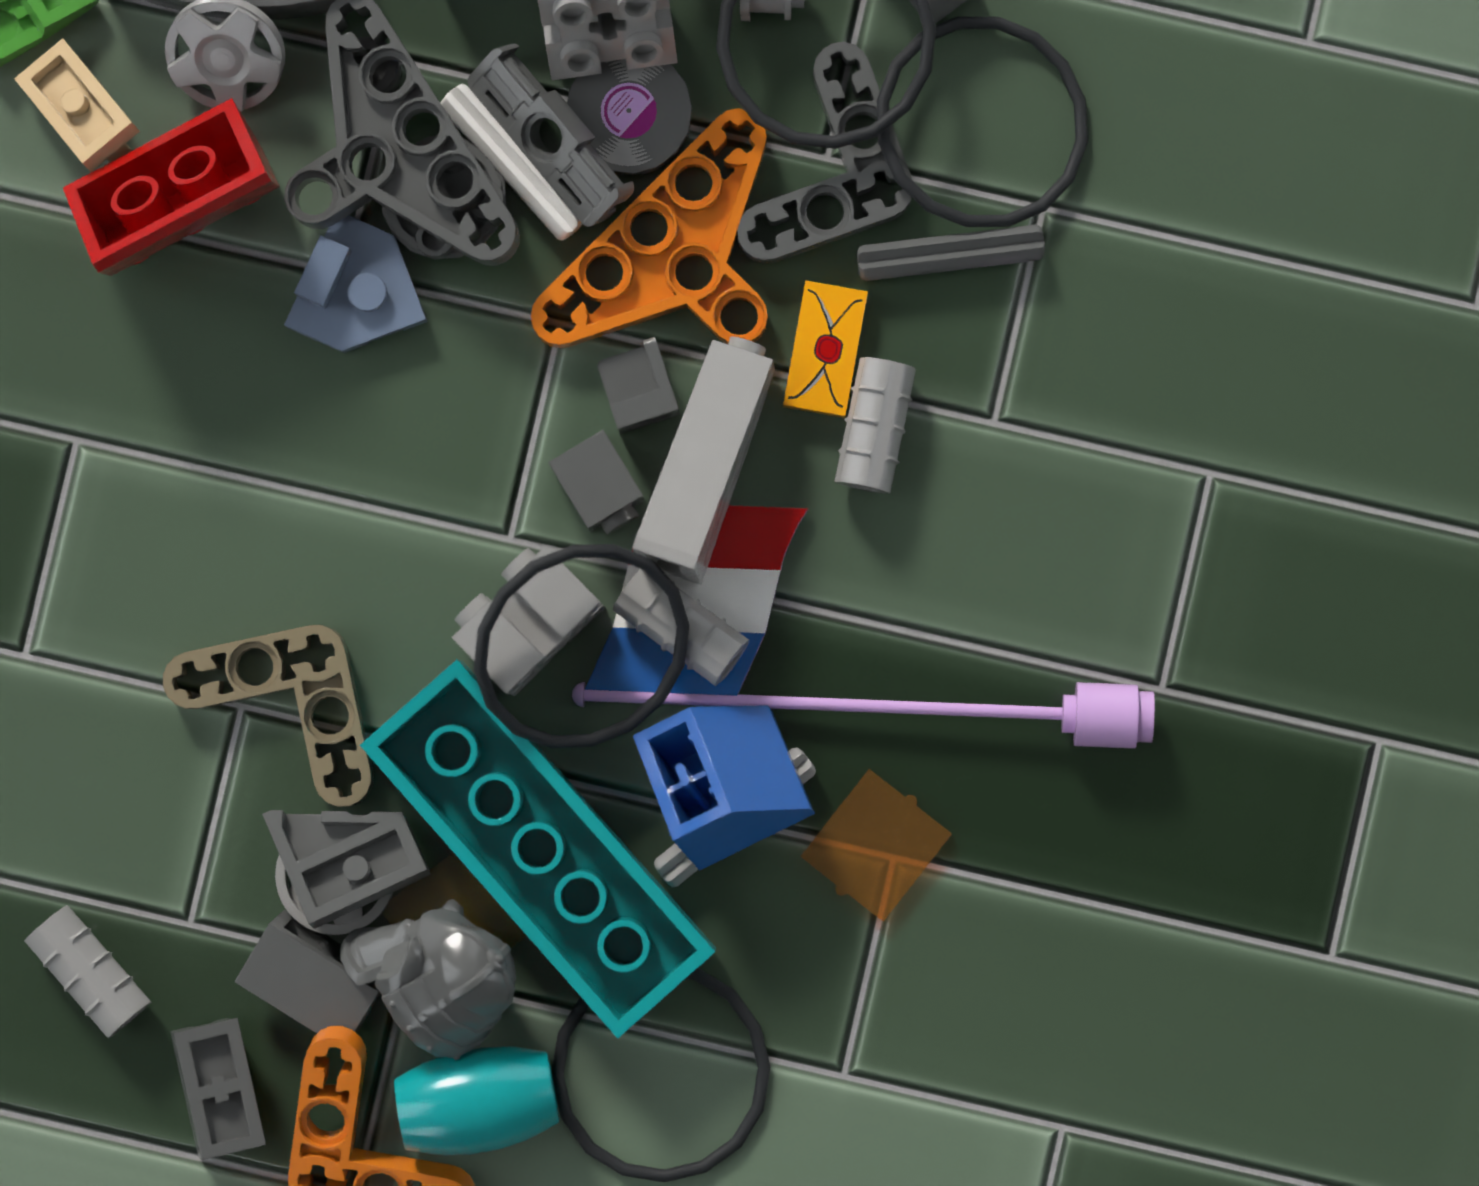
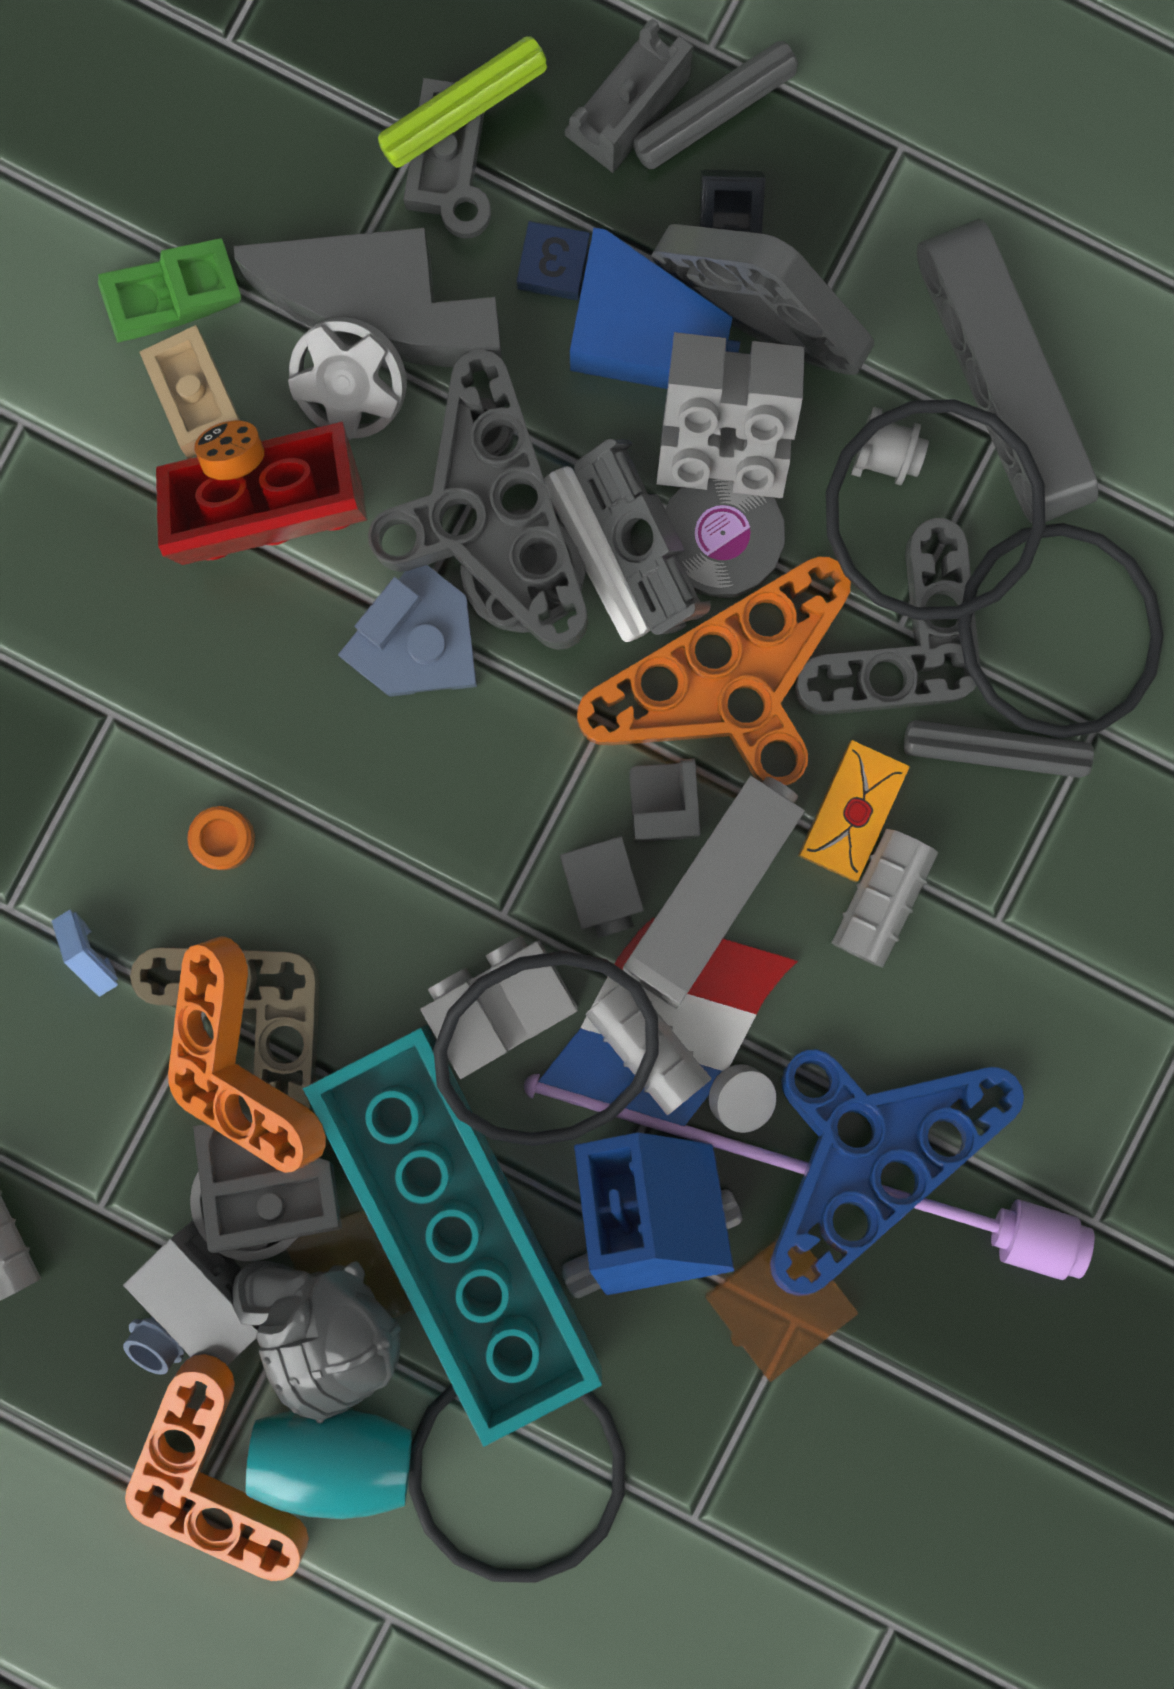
camera: 10 degrees right, 0 degrees up
dark grey hinge [170,1018,266,1160] -> none
none -> light blue tile [51,909,118,997]
none -> sand blue plate [123,1316,185,1375]
none -> orange beam [168,936,326,1173]
none -> orange tile [188,806,255,870]
none -> orange tile [194,420,264,480]
none -> light grey tile [709,1064,776,1133]
none -> blue beam [770,1049,1024,1296]

